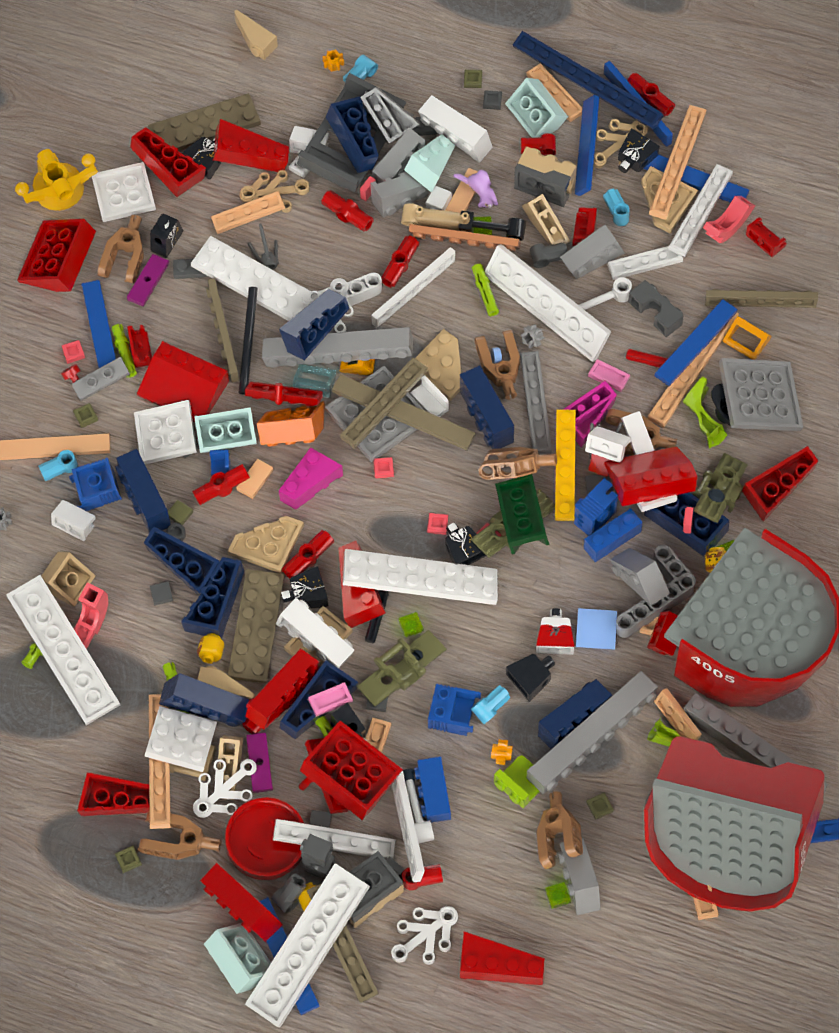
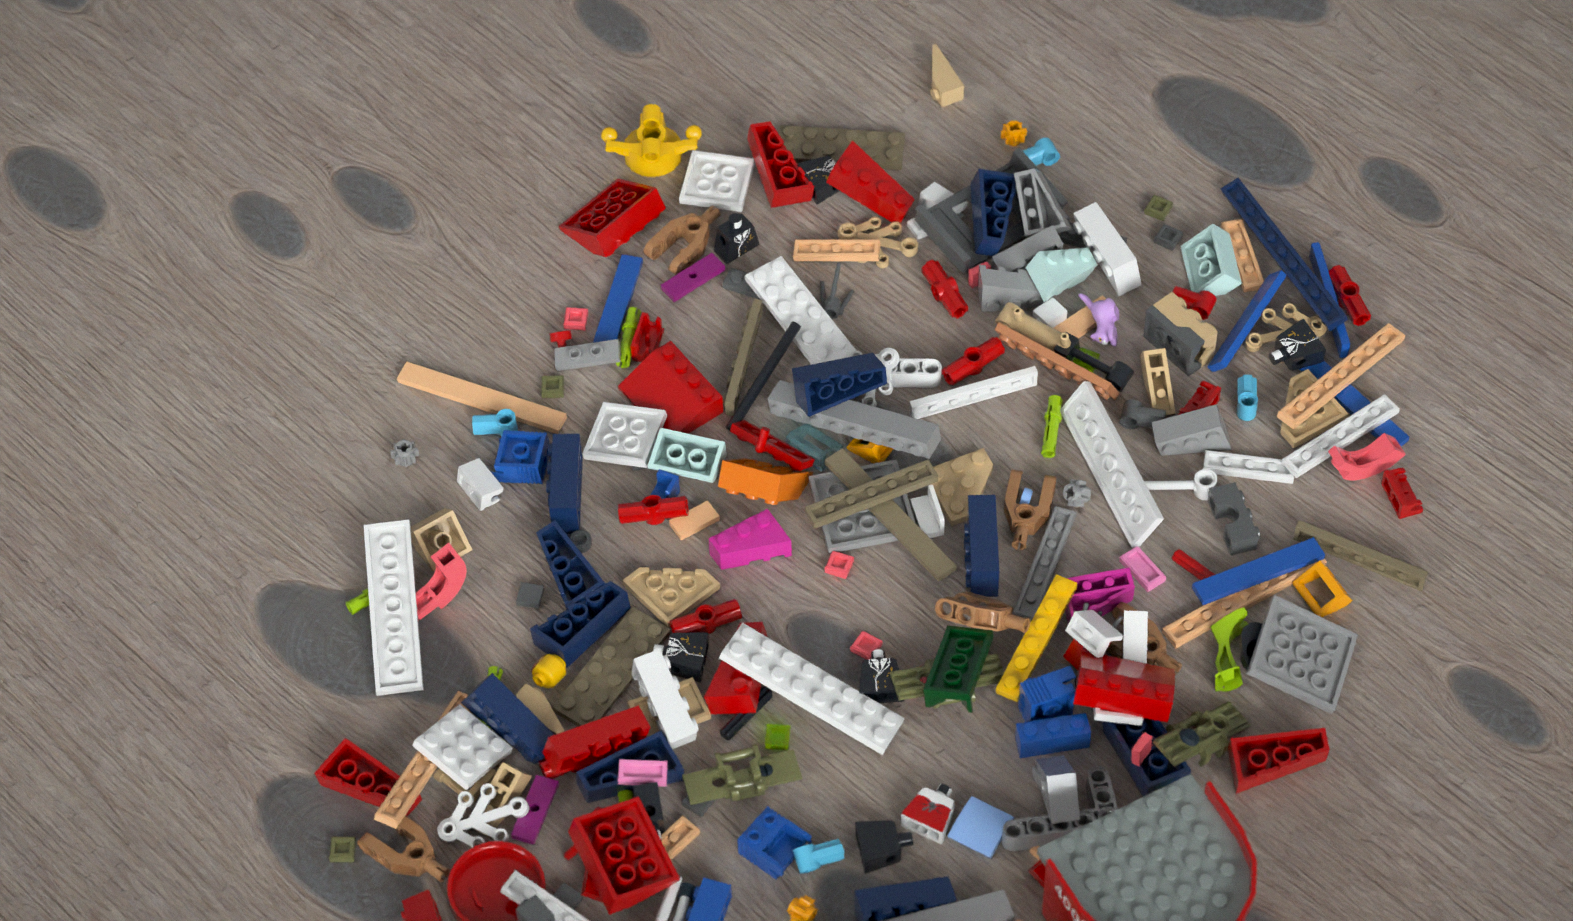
camera: 25 degrees right, 10 degrees down
olive tile [168,500,193,525] -> none

